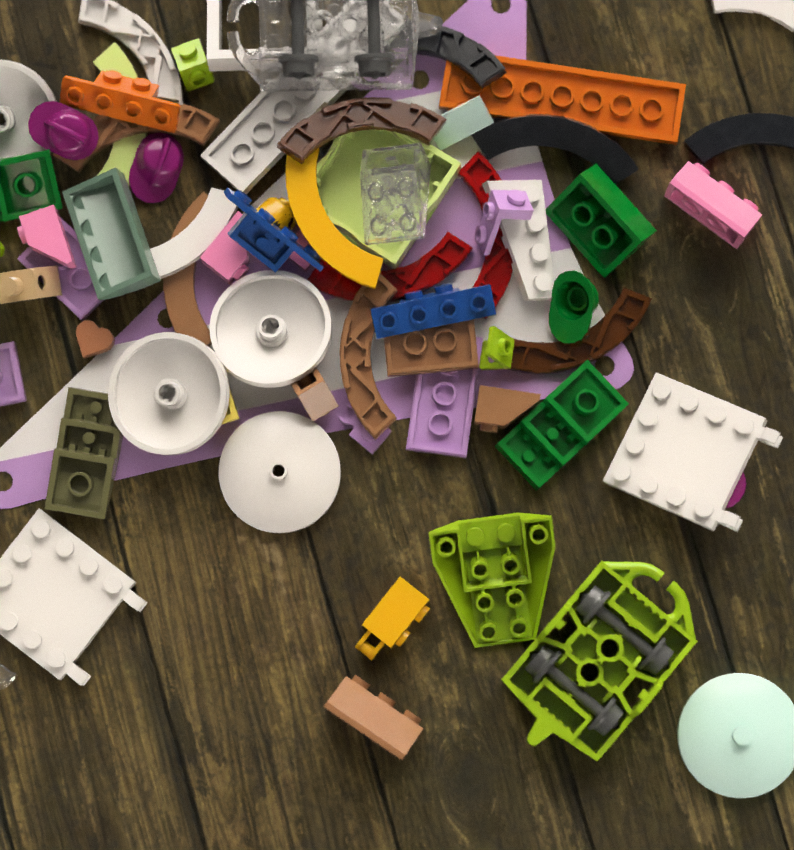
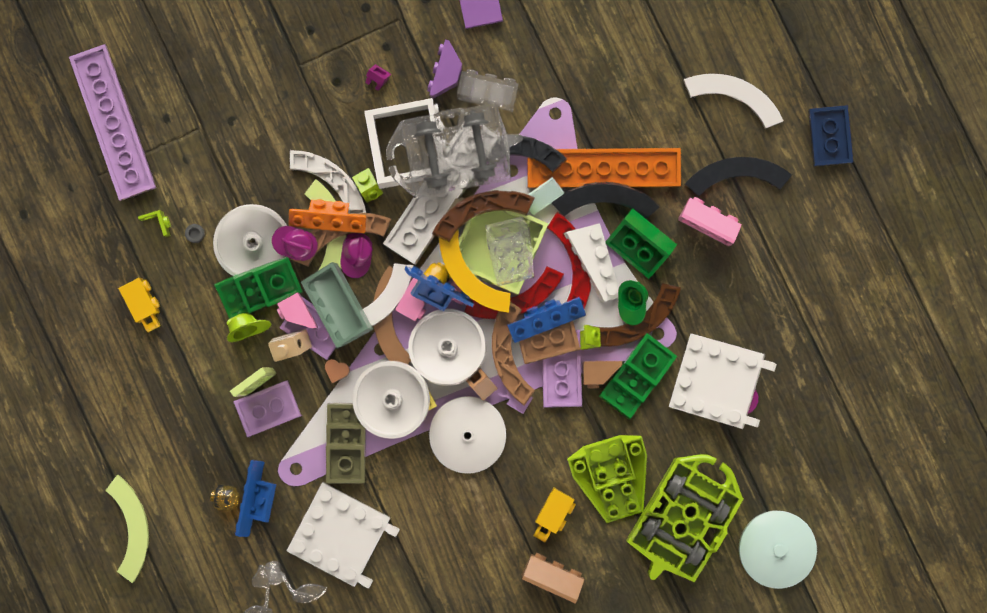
camera: 10 degrees left, 5 degrees up
lavender bracket [474,190,534,255] -> none

